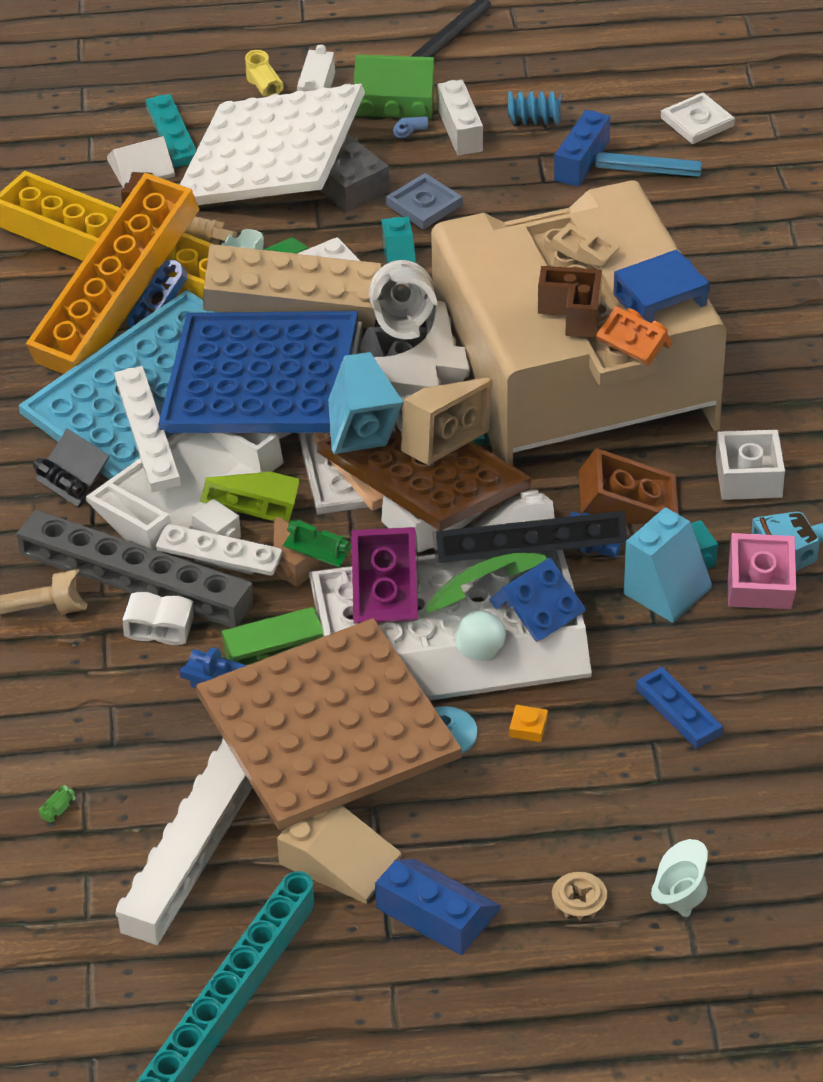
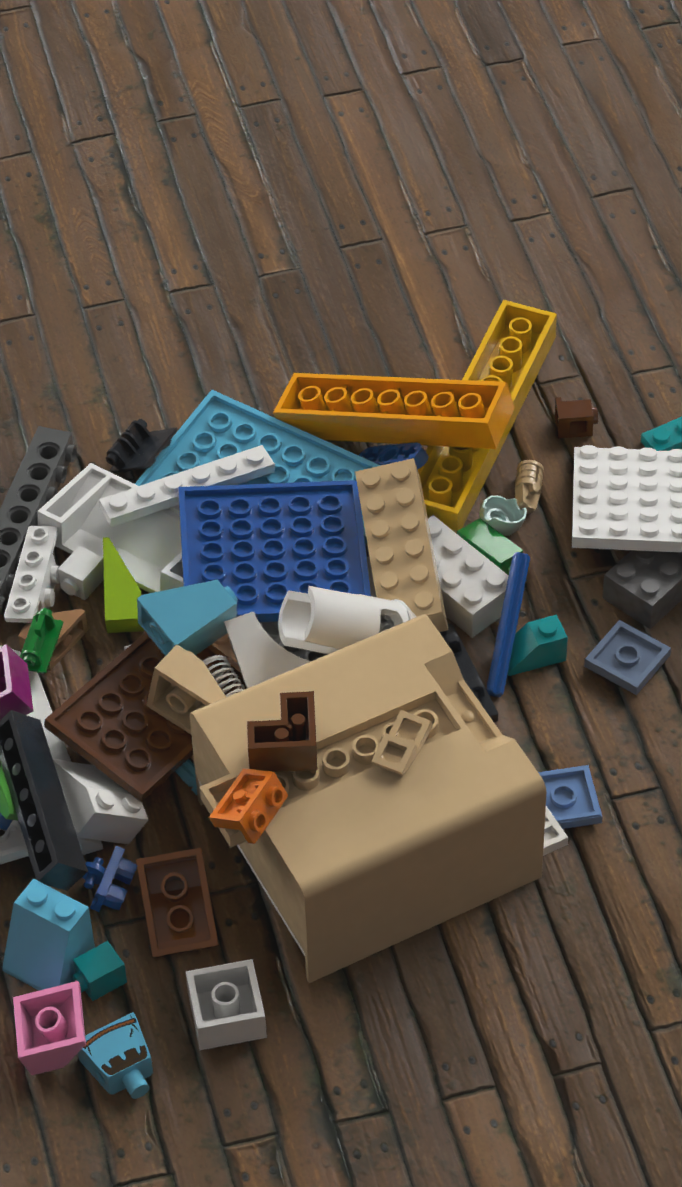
camera: 80 degrees right, 5 degrees up
white slope [107,136,175,188] -> none
blue panel [613,249,710,323] -> none
none -> blue axle [486,552,530,697]

